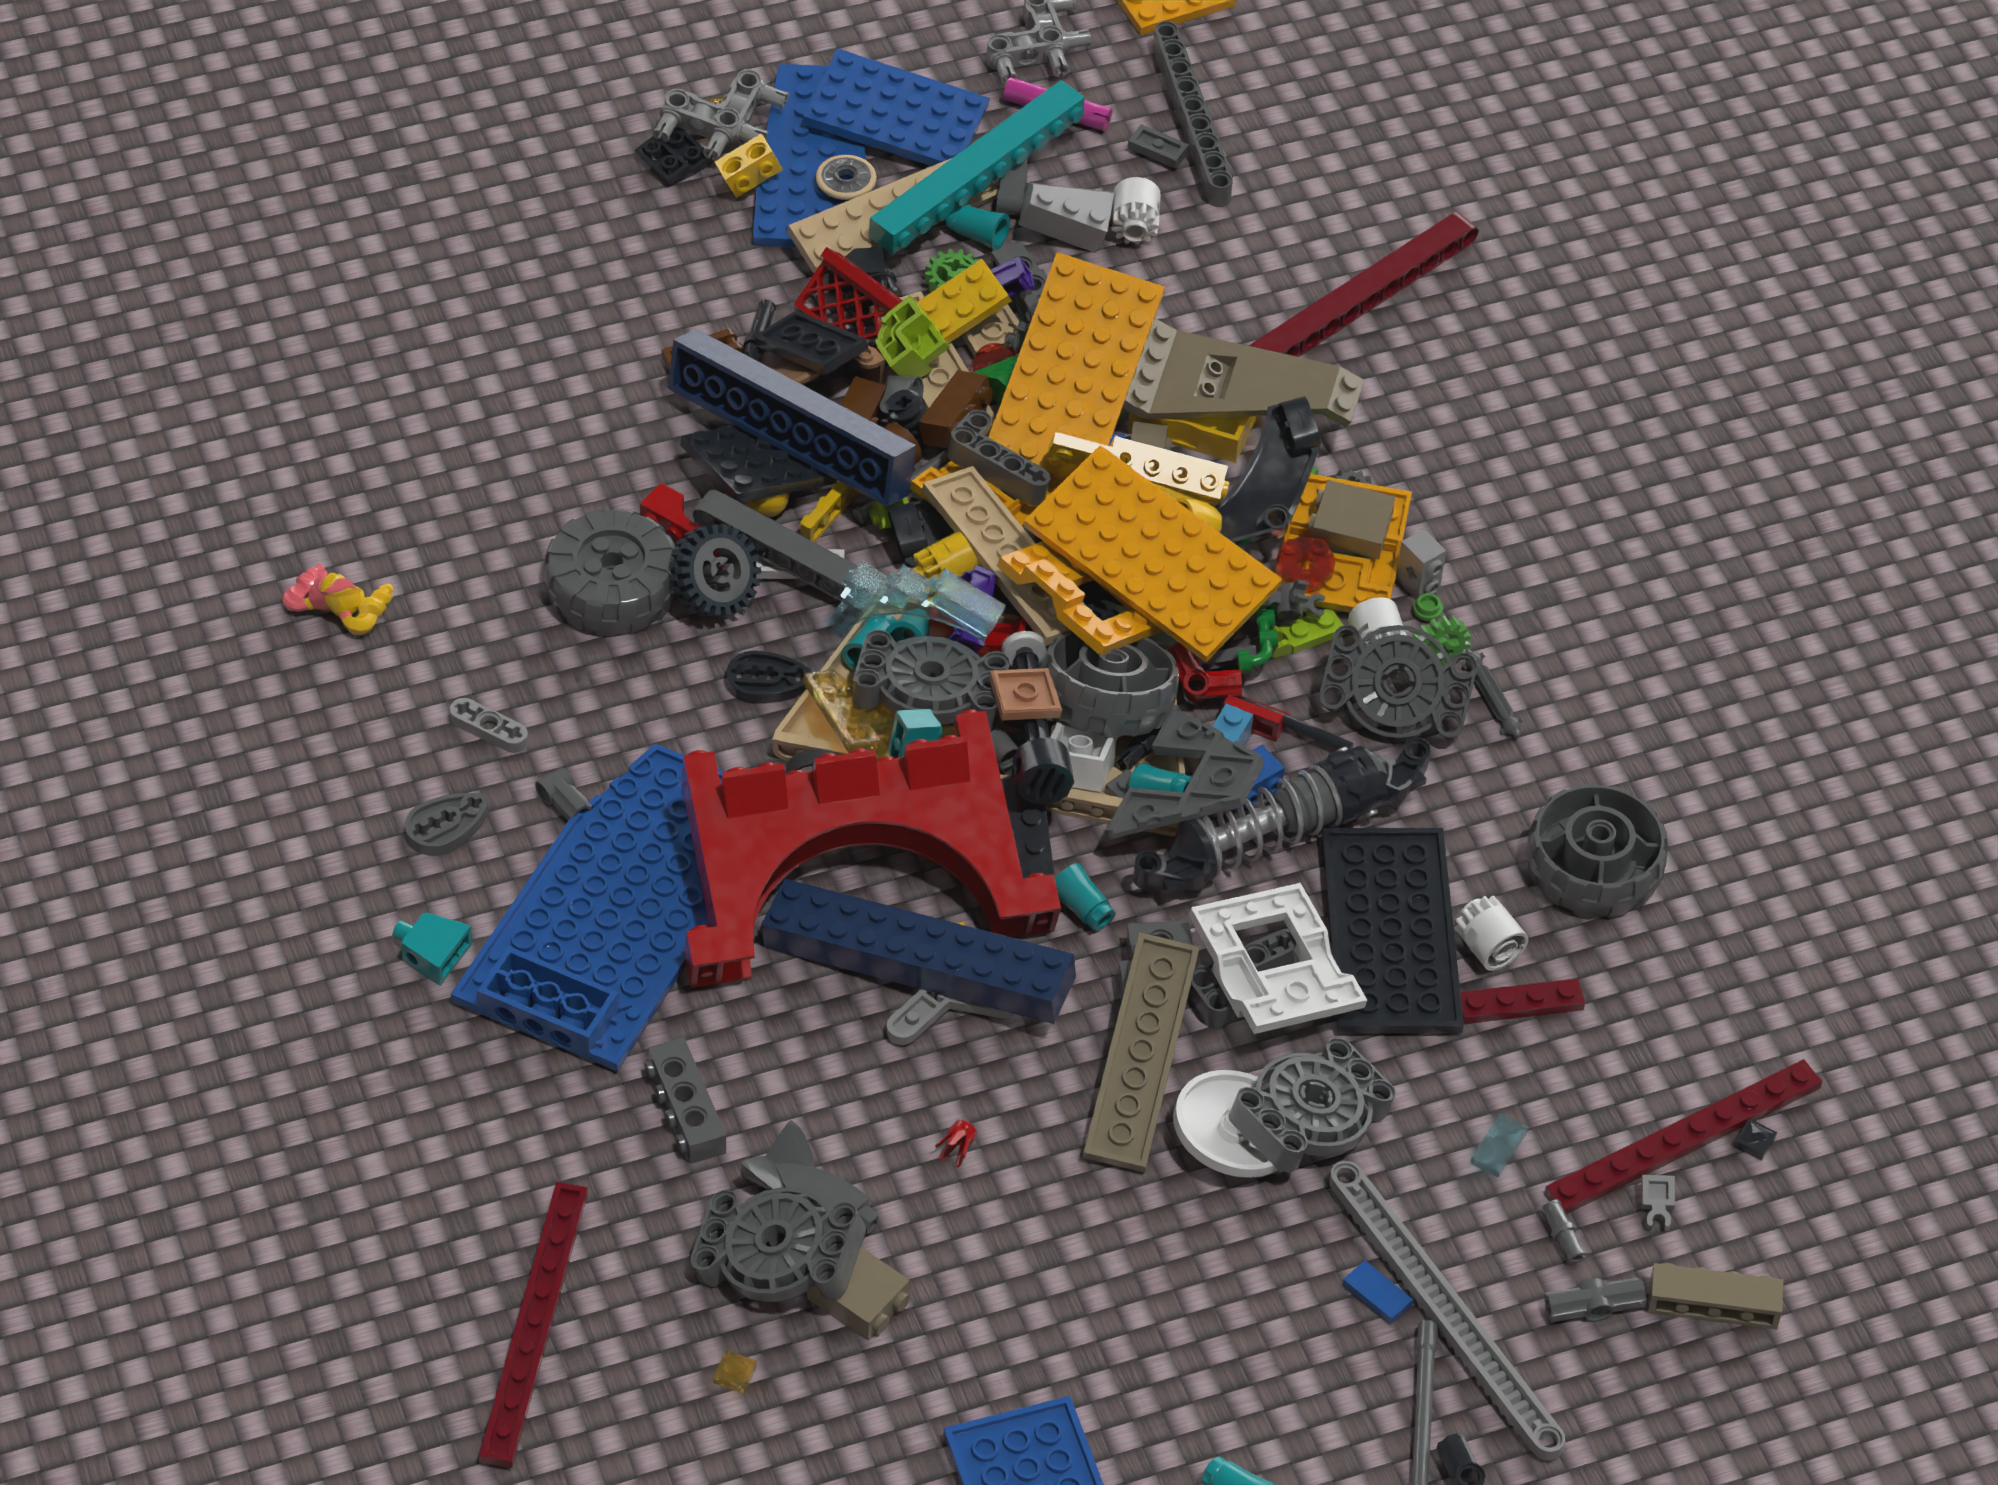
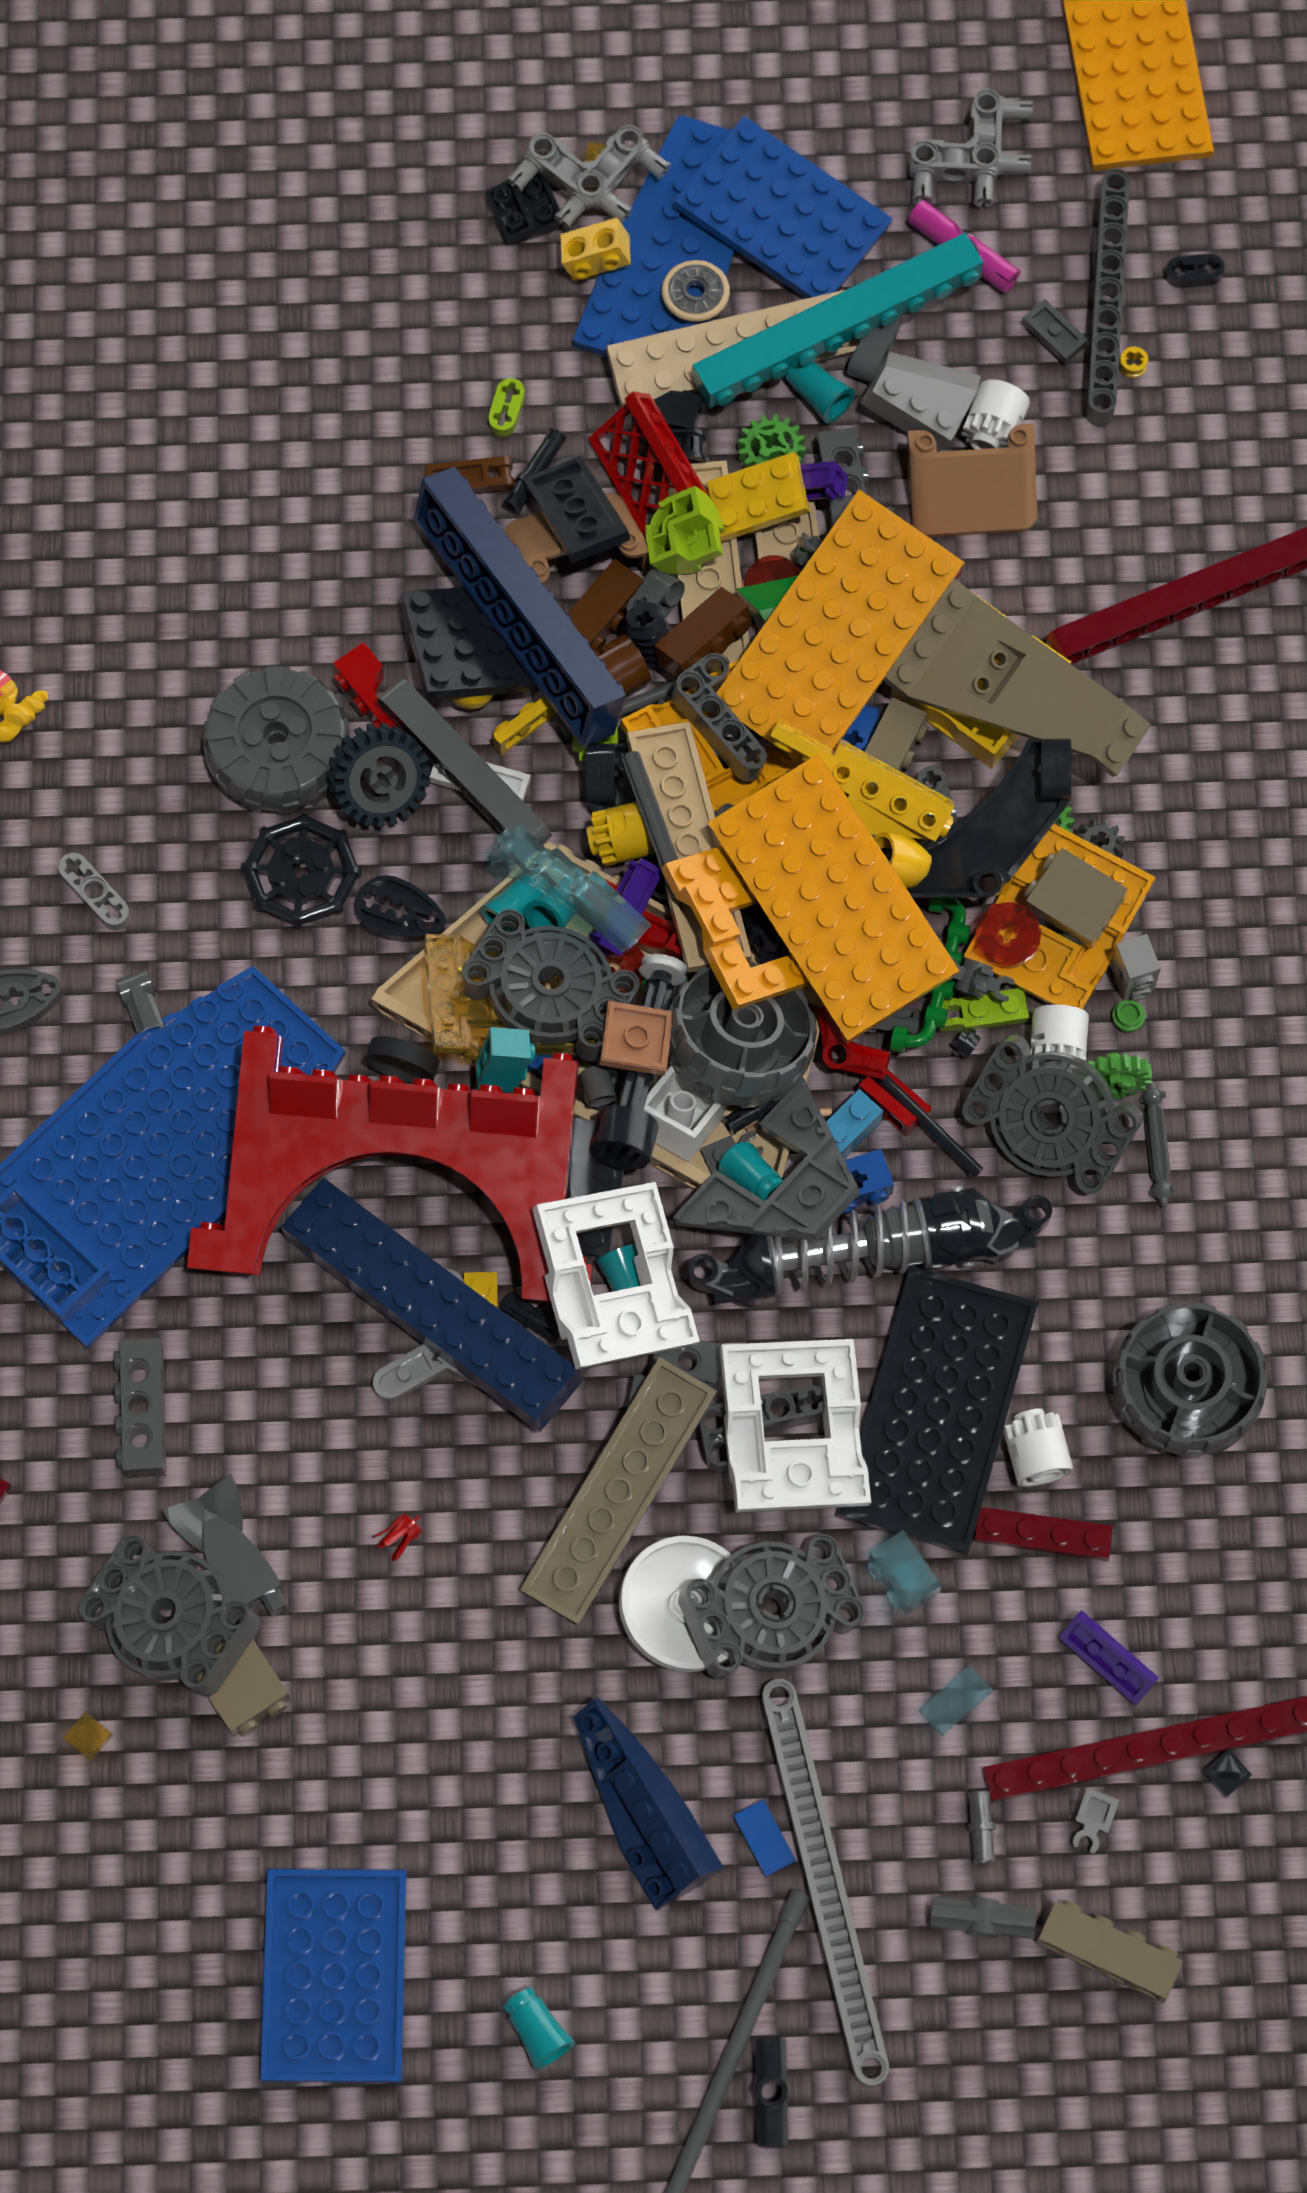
camera: 20 degrees right, 20 degrees up
none -> black plate [240,813,362,928]
none -> lime beam [489,378,525,437]
none -> white piece [532,1182,700,1370]
none -> dark blue wedge [573,1698,724,1911]
none -> dark grey axle [622,751,678,900]
none -> clear light blue brick [867,1530,942,1615]
none -> medium nougat windscreen [906,423,1037,537]
none -> black plate [952,1027,981,1059]
none -> dark purple plate [1058,1610,1159,1705]
none -> yellow bush [1119,346,1148,378]
none -> black beam [1165,254,1225,288]

